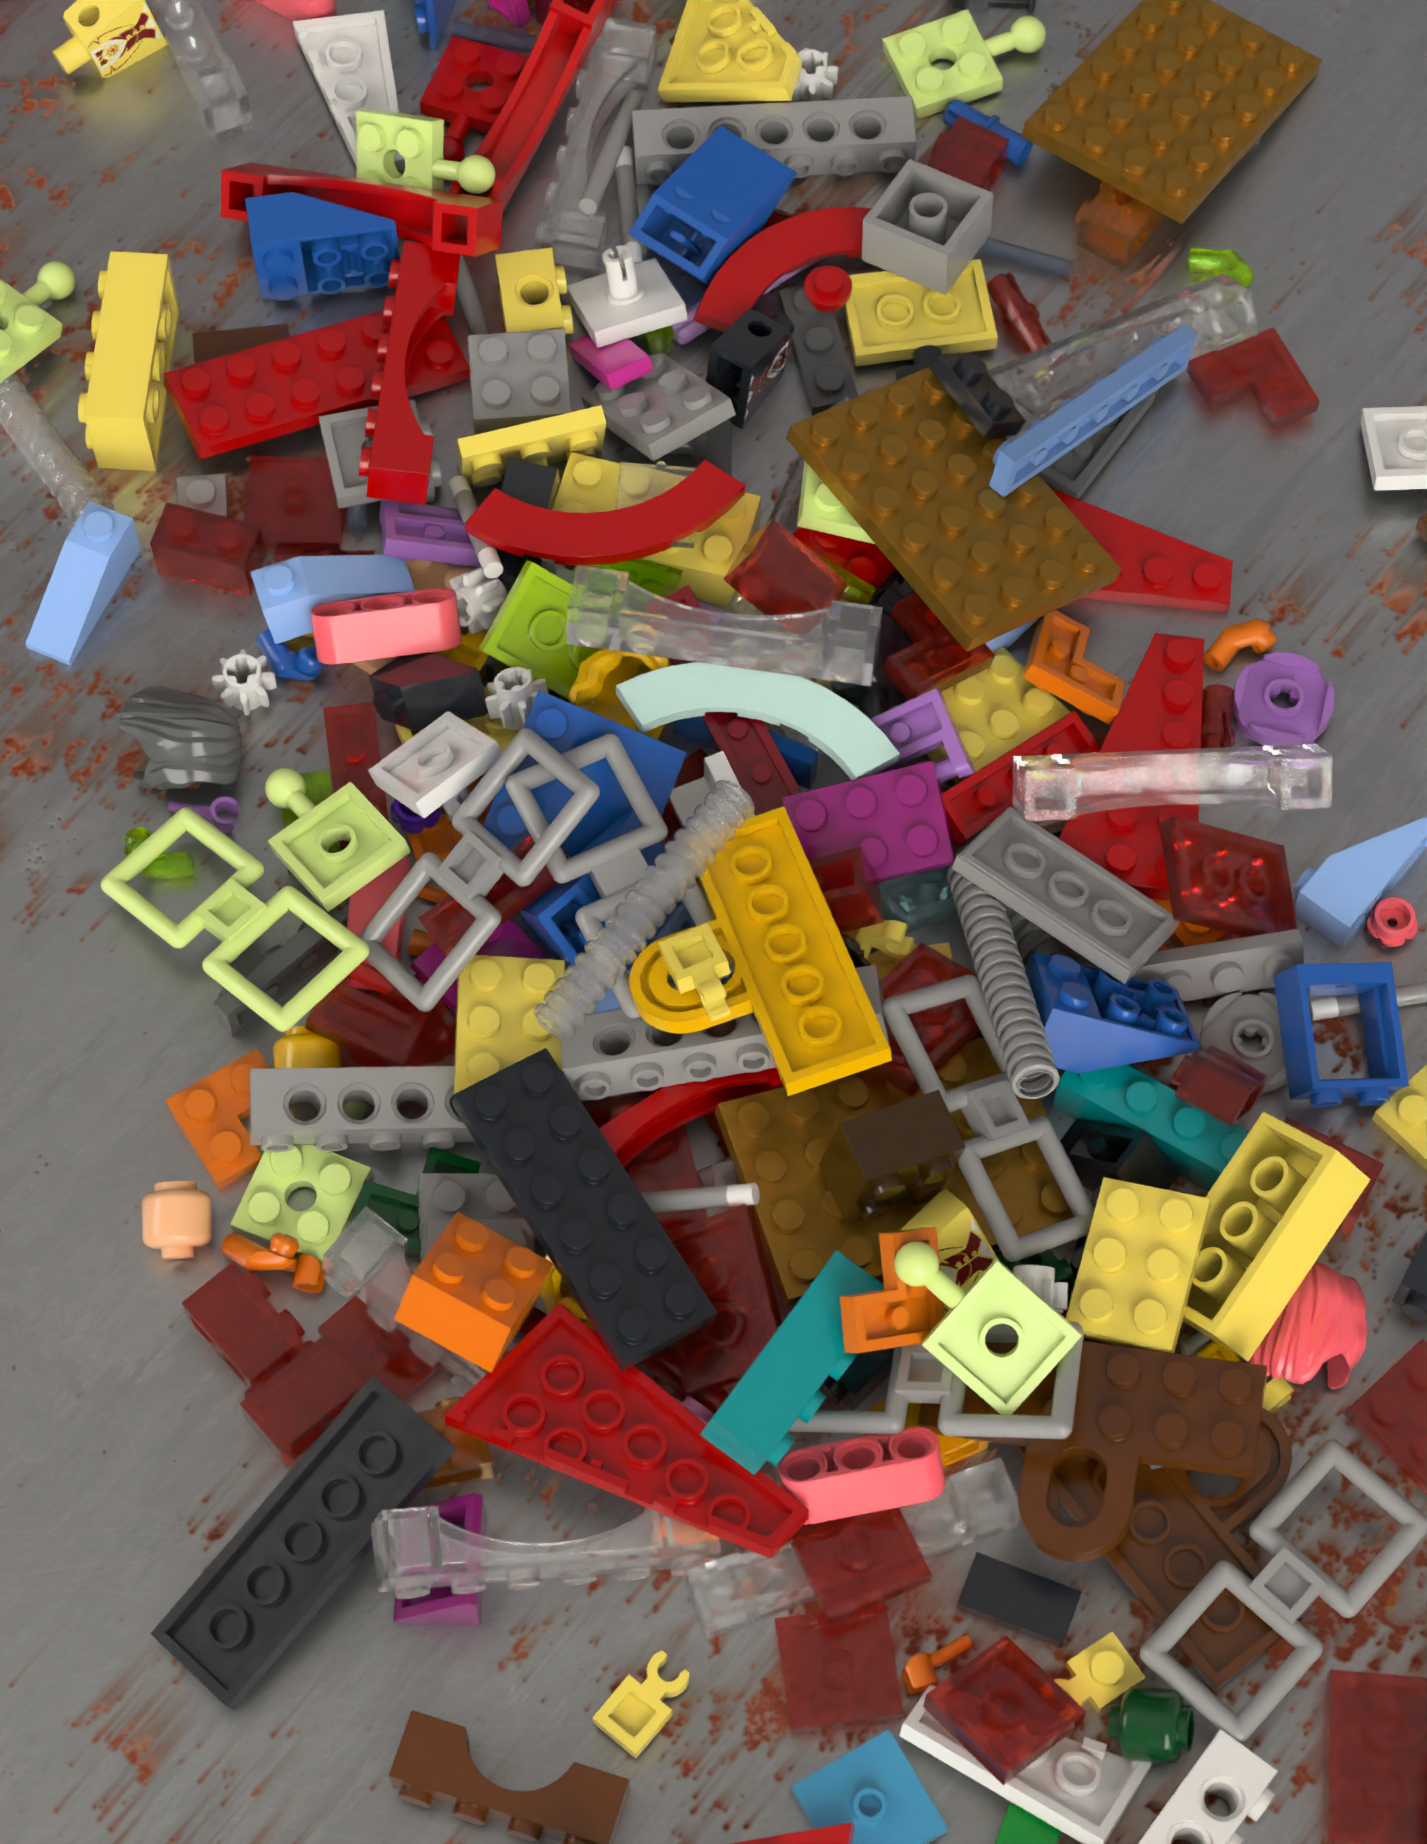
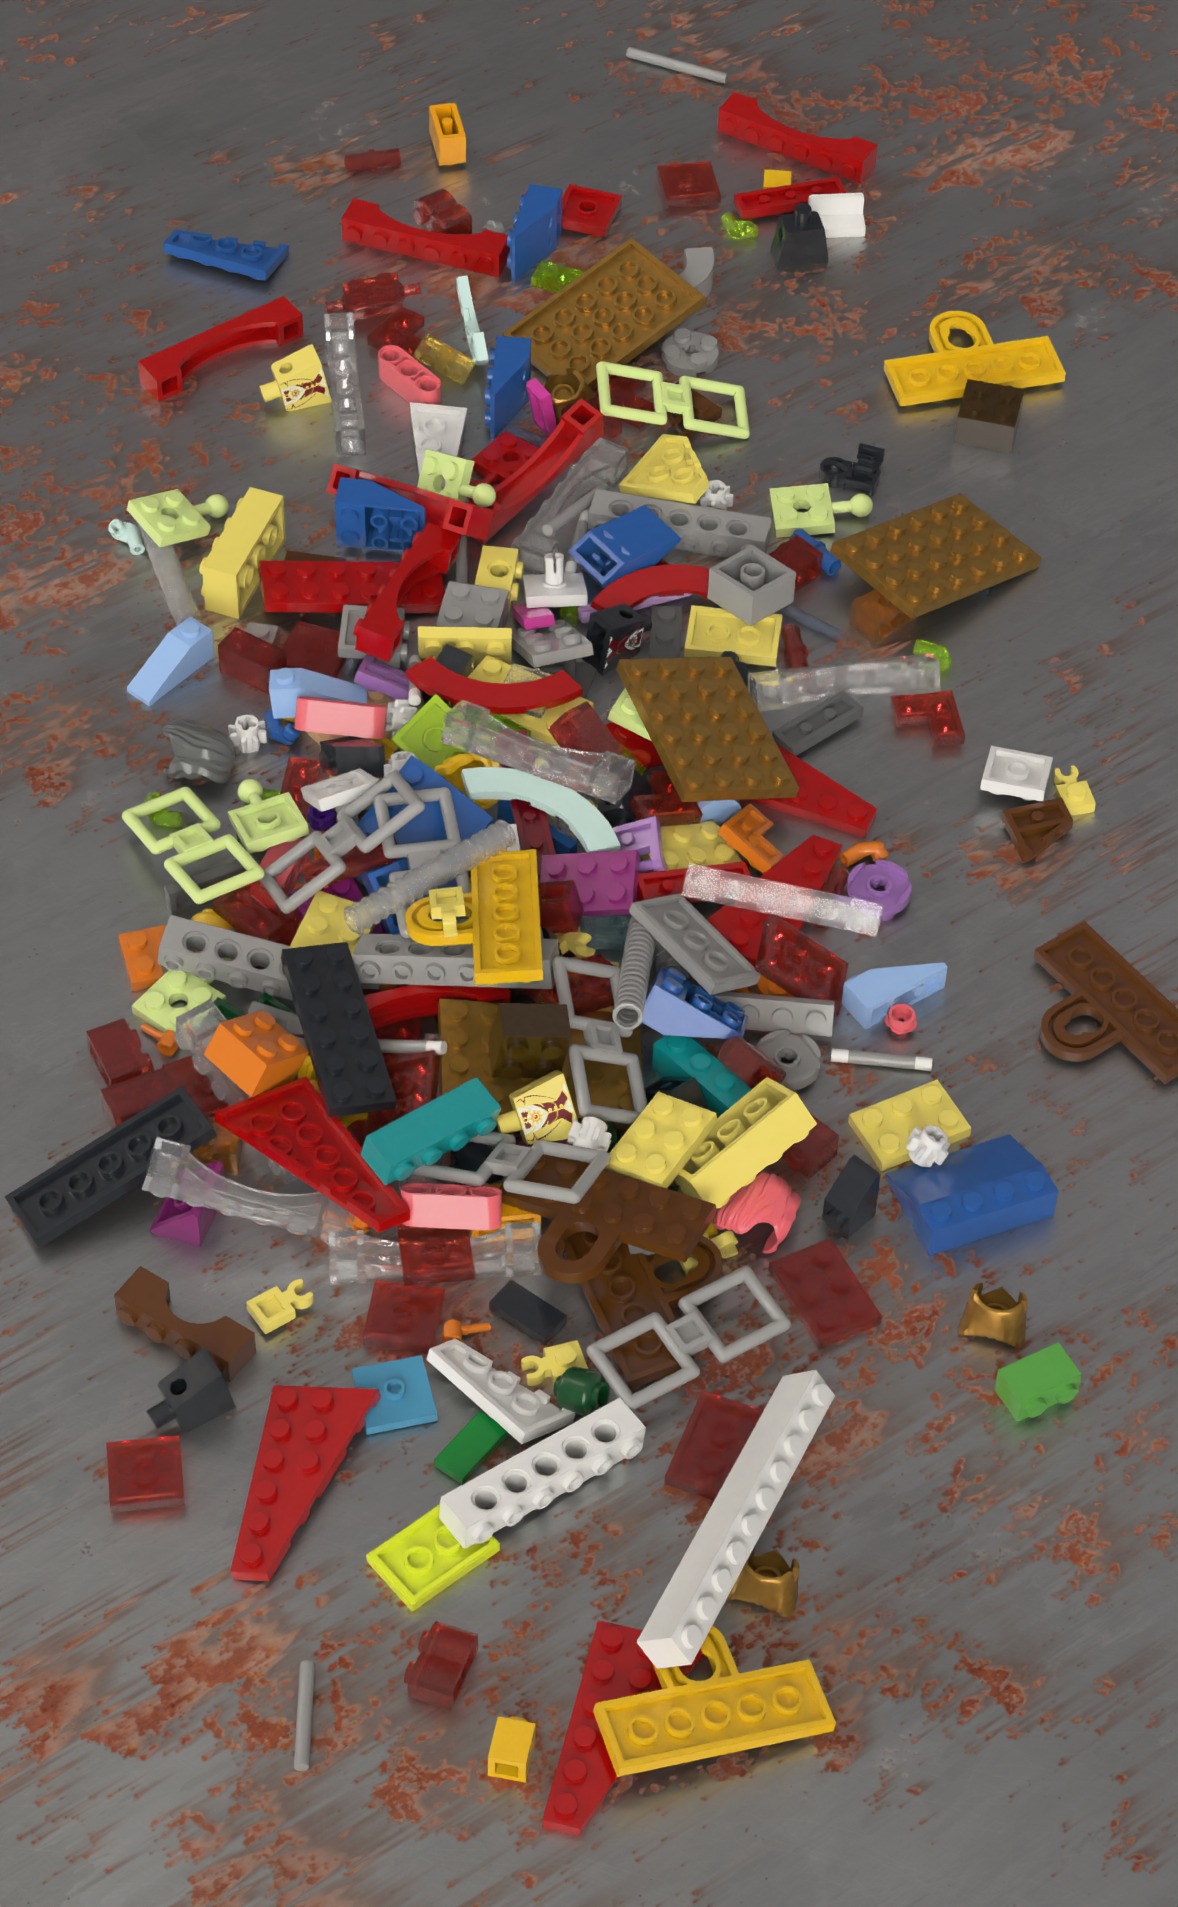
camera: 15 degrees right, 15 degrees down
light nougat head [141,1181,212,1259] -> none
medium lavender hand [168,796,239,835] -> none
orange arm [221,1232,299,1271] -> none
red plate [804,265,852,312] -> none
orange plate [840,1227,945,1353] -> none
yellowish green plate [894,1242,1082,1415] -> none
clear red plate [923,1635,1087,1785] -> none
black plate [929,353,1026,438] -> none
medium blue plate [989,324,1198,497] -> none
blue window [1274,962,1409,1107] -> none

